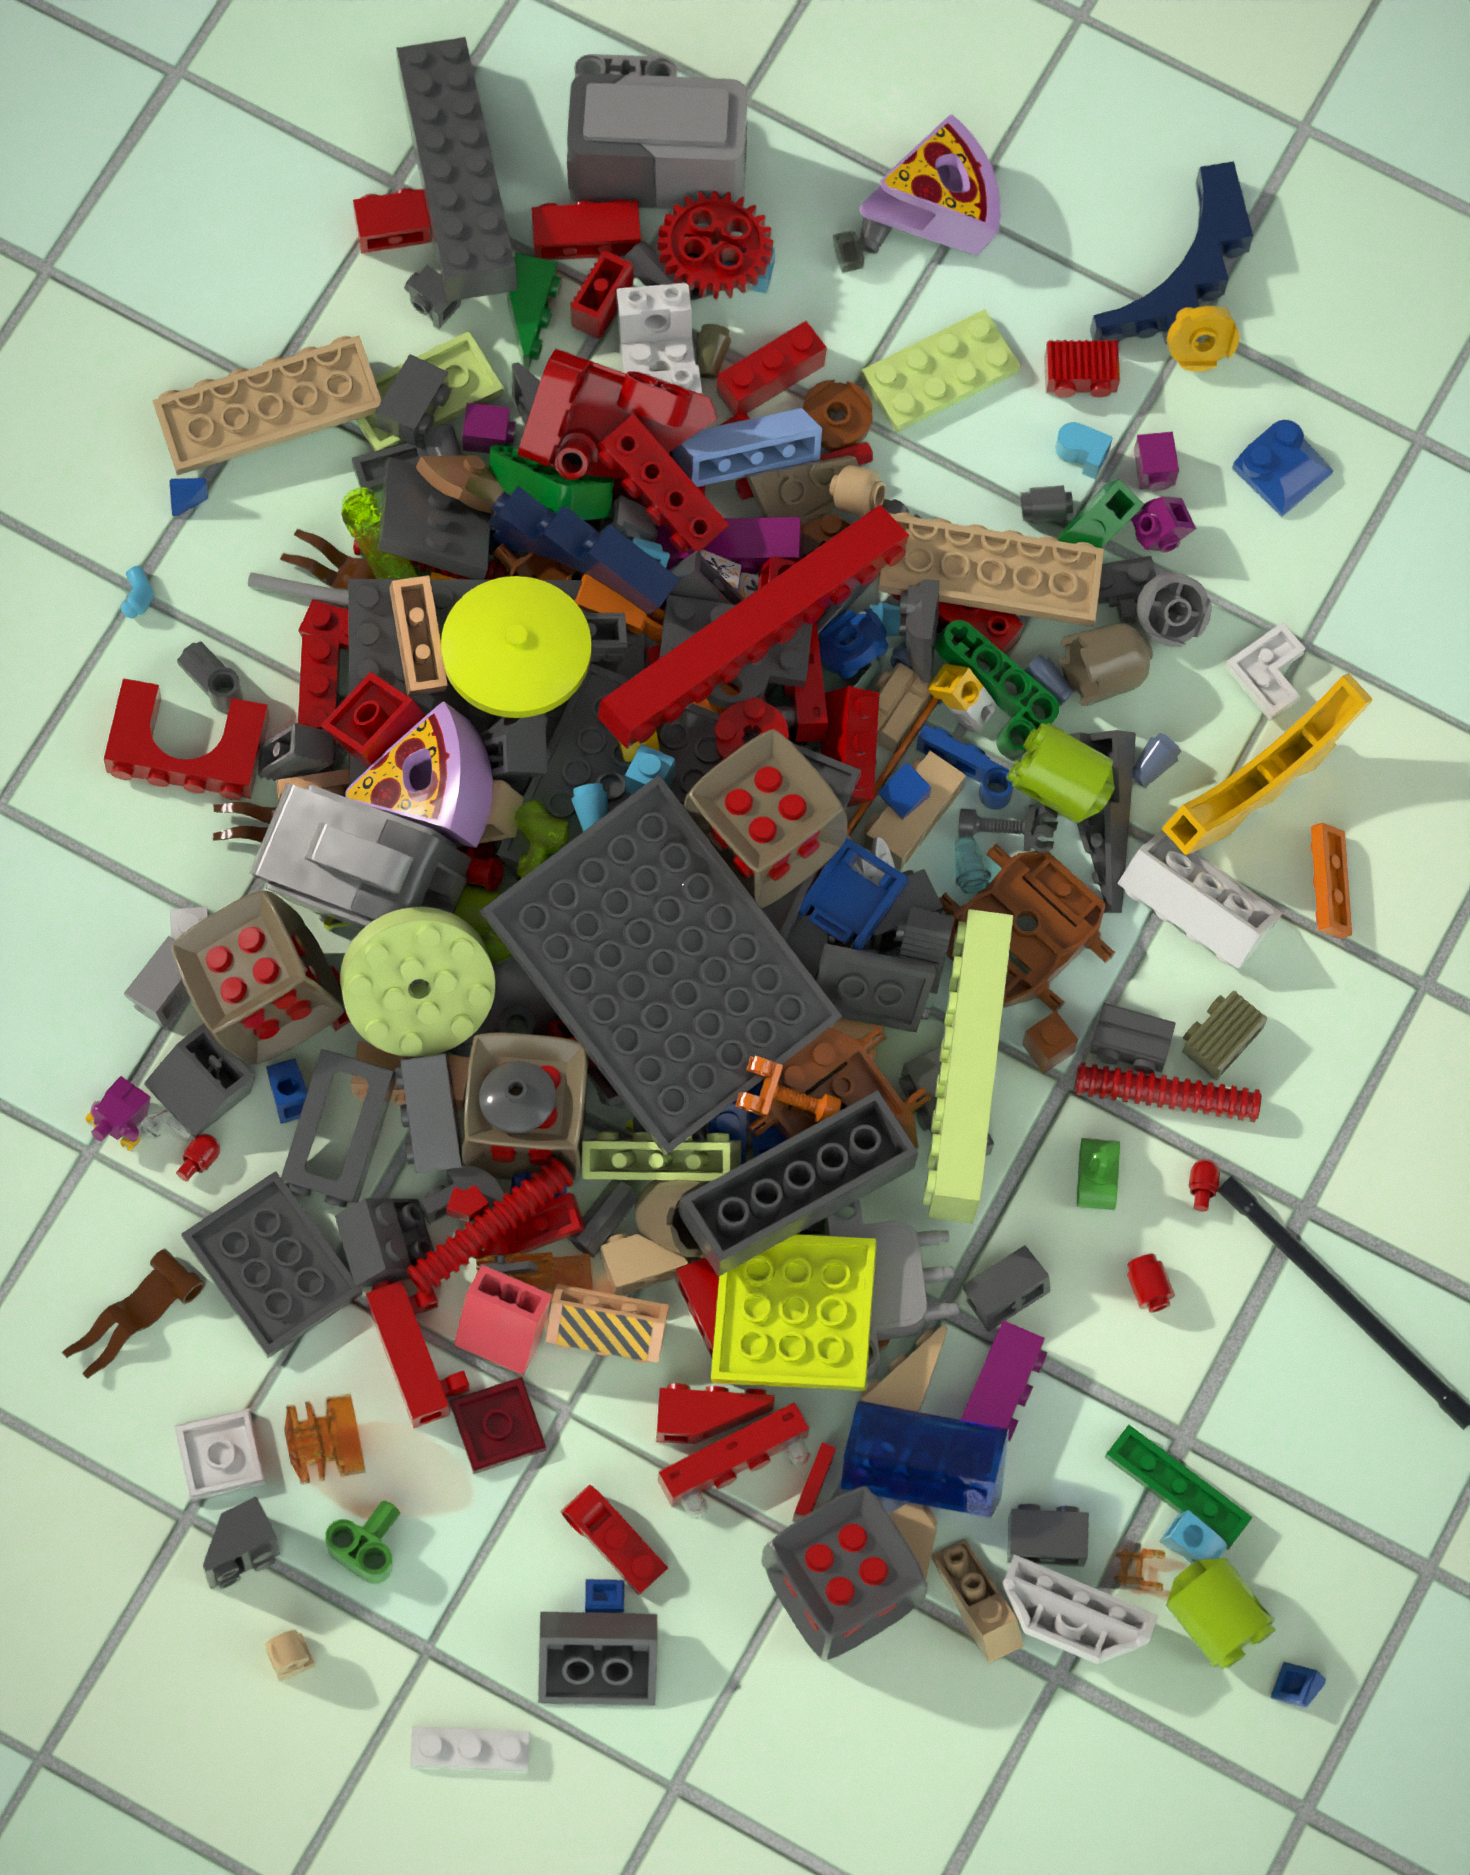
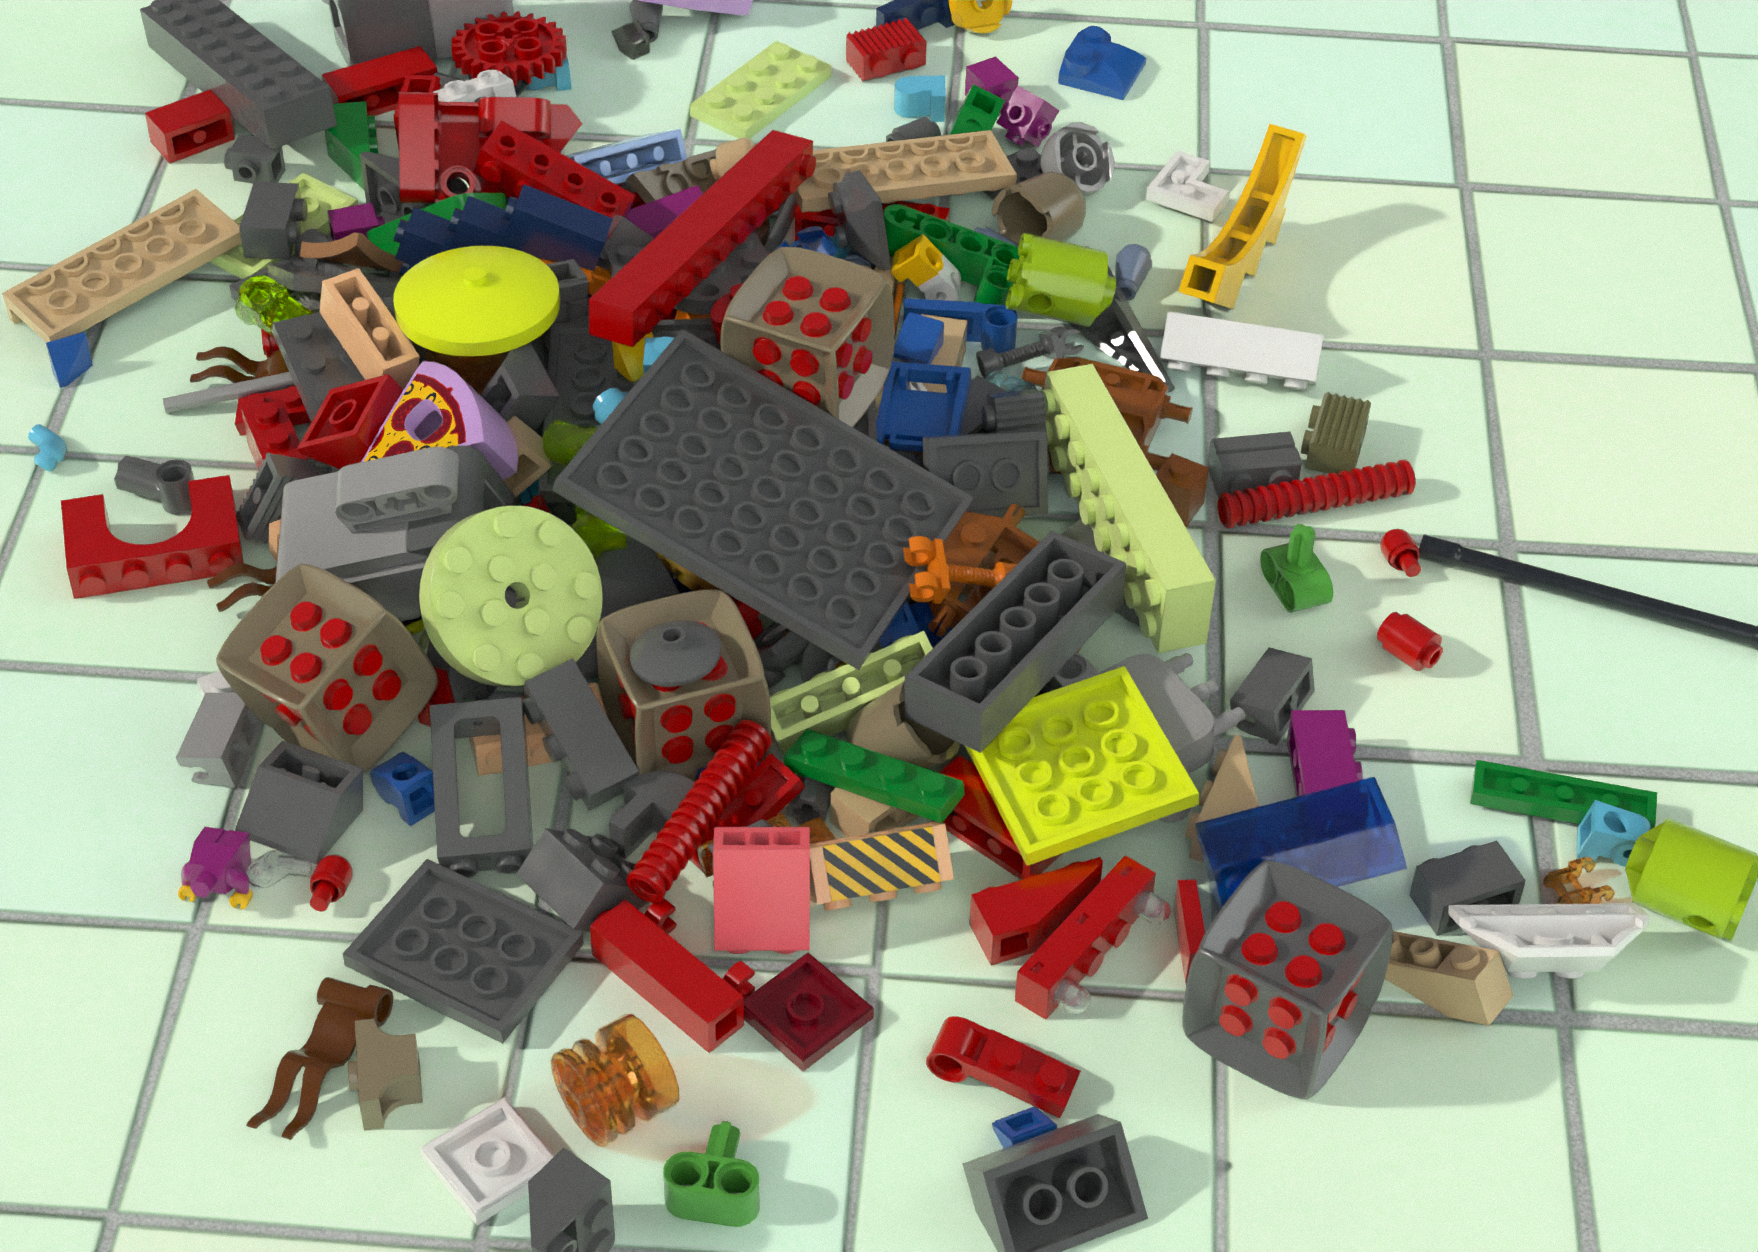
camera: 20 degrees left, 25 degrees down
red piece [446,1184,489,1222] -> none
red brick [716,320,827,416] -> none
dark orange plate [802,380,873,452] -> none
orange plate [1311,823,1352,939] -> none
none -> dark tan brick [348,1018,423,1131]
none -> green plate [783,729,965,824]

